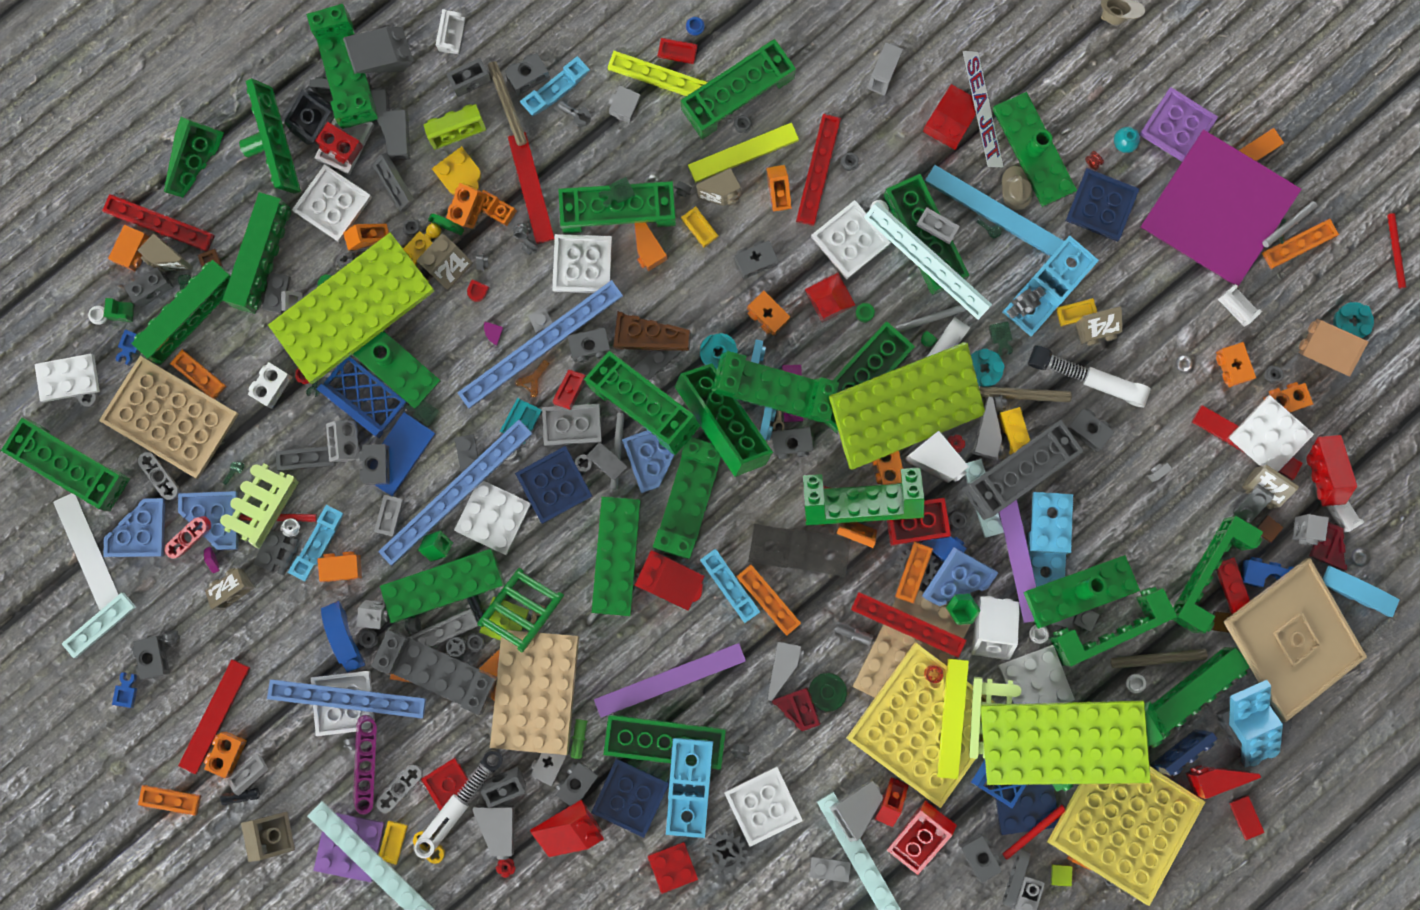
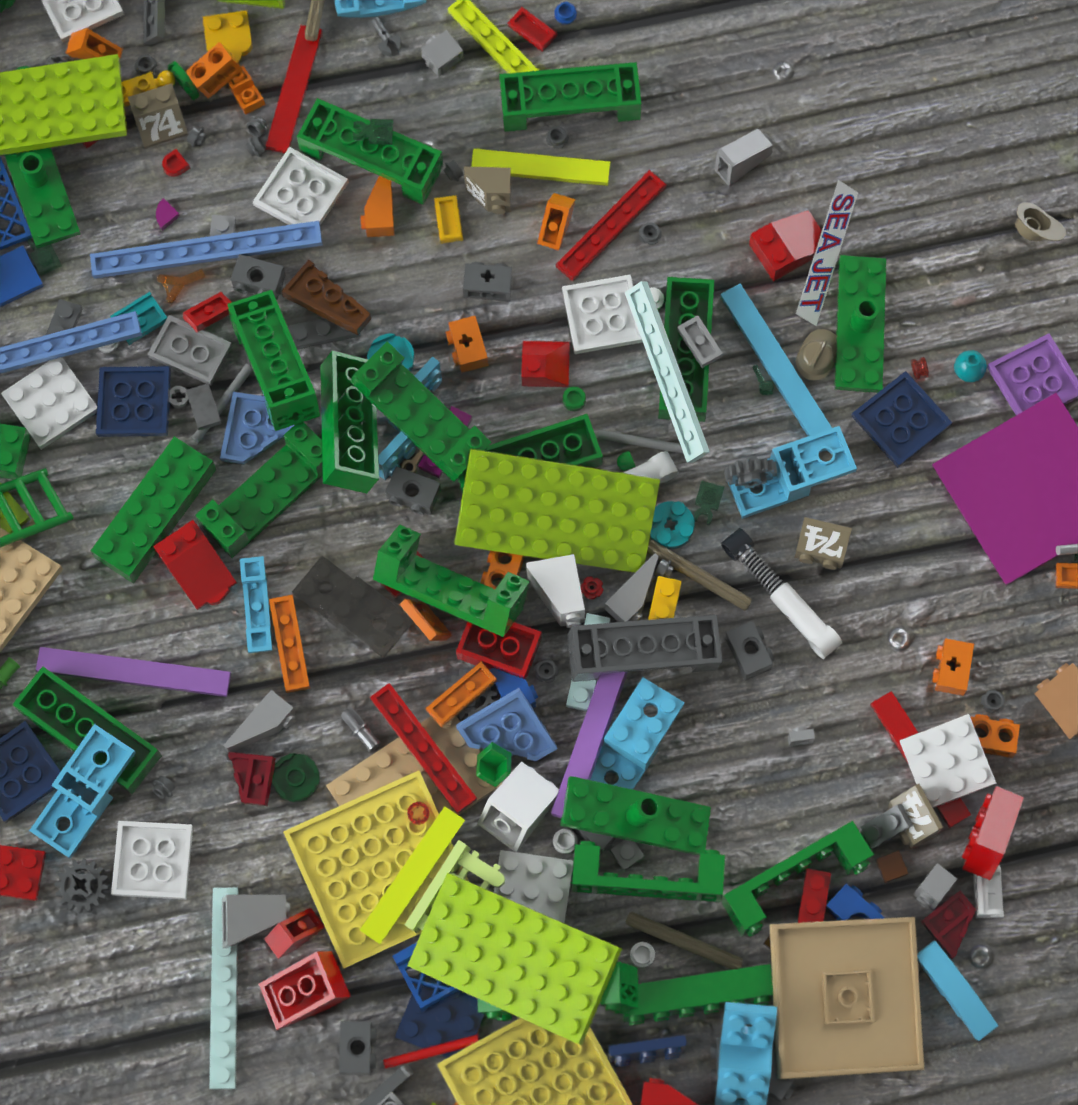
camera: 30 degrees right, 10 degrees down
light grey plate [809,857,851,882] -> none
yellow tile [1056,298,1097,327] -> none
white hinge [1218,284,1262,327] -> none

